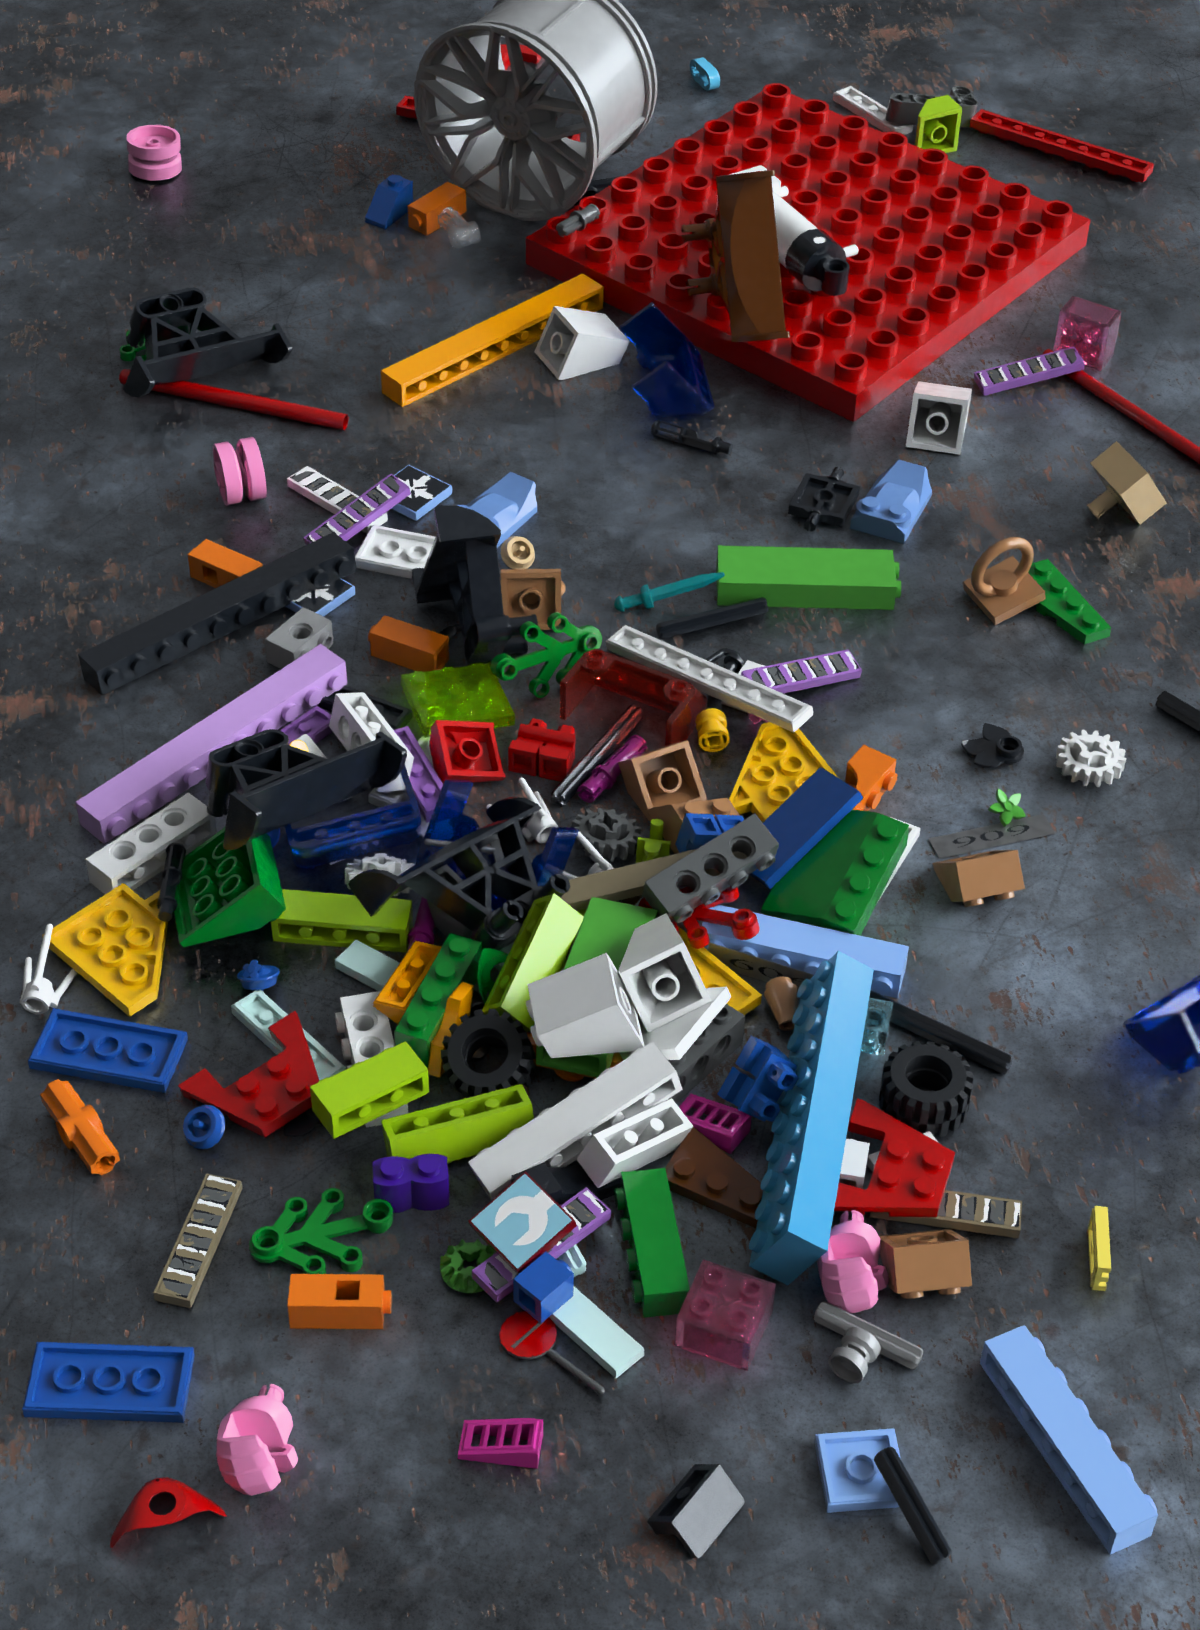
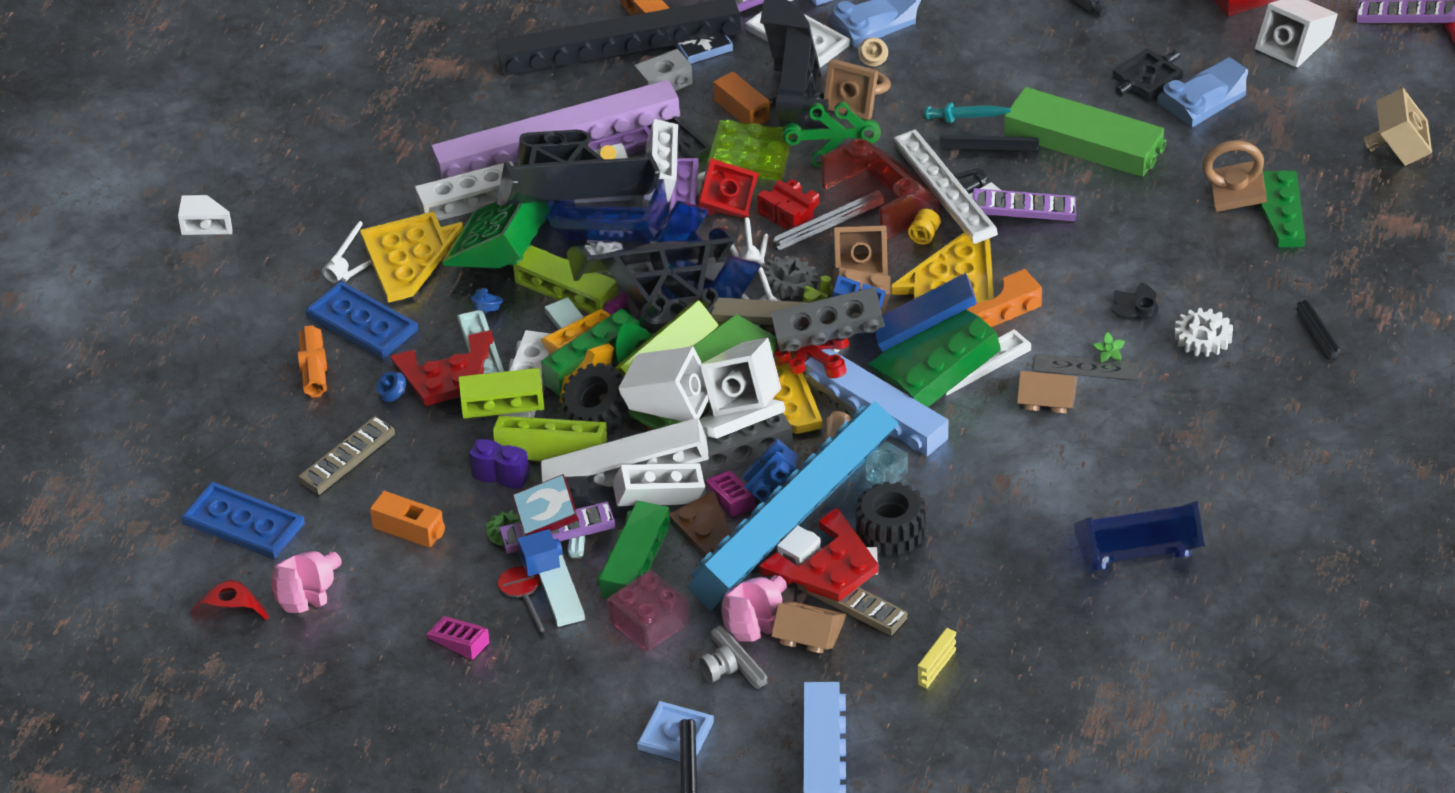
camera: 30 degrees right, 0 degrees up
black piece [157,843,186,922] -> none
green plant [249,1188,393,1274] -> none
magenta pin [577,735,647,803] -> none
panel [647,1464,745,1558] -> none
black axle [867,990,1013,1074] -> none

